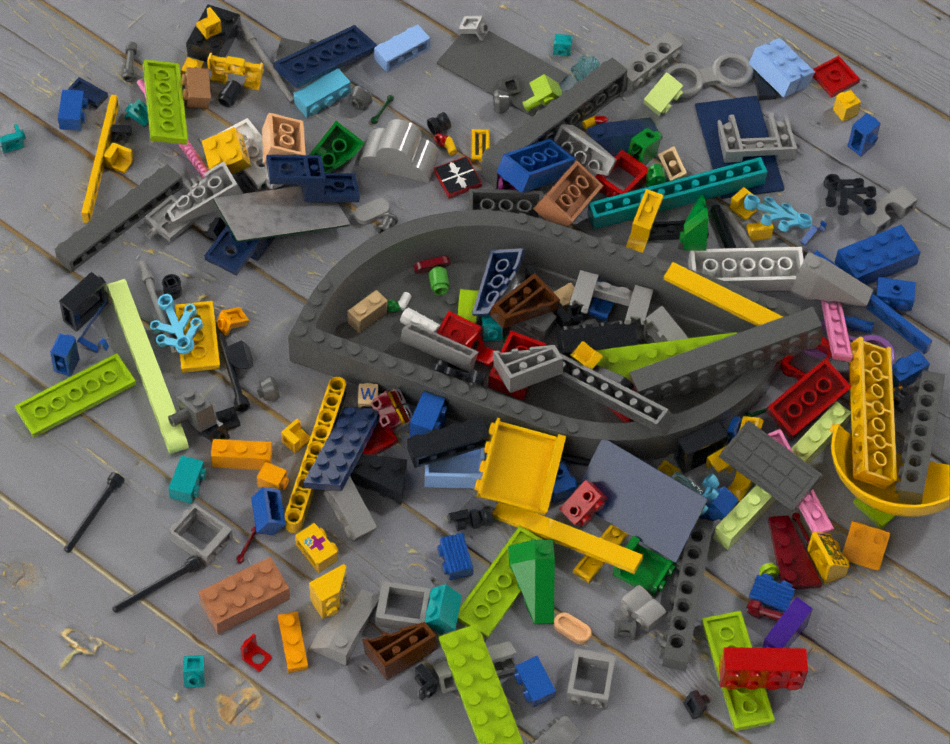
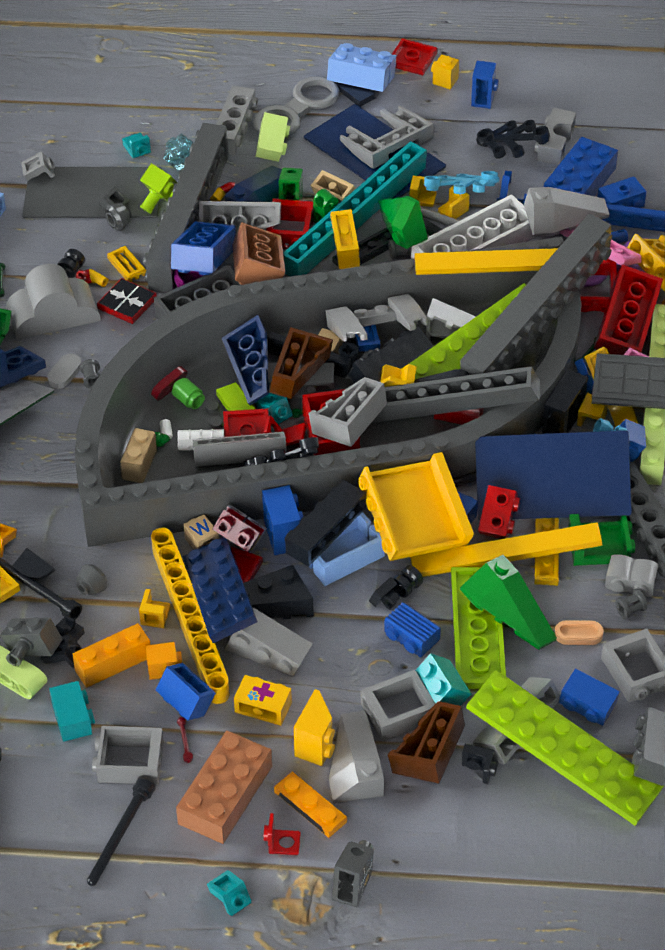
camera: 30 degrees left, 10 degrees down
none -> dark grey torso [332,840,374,908]

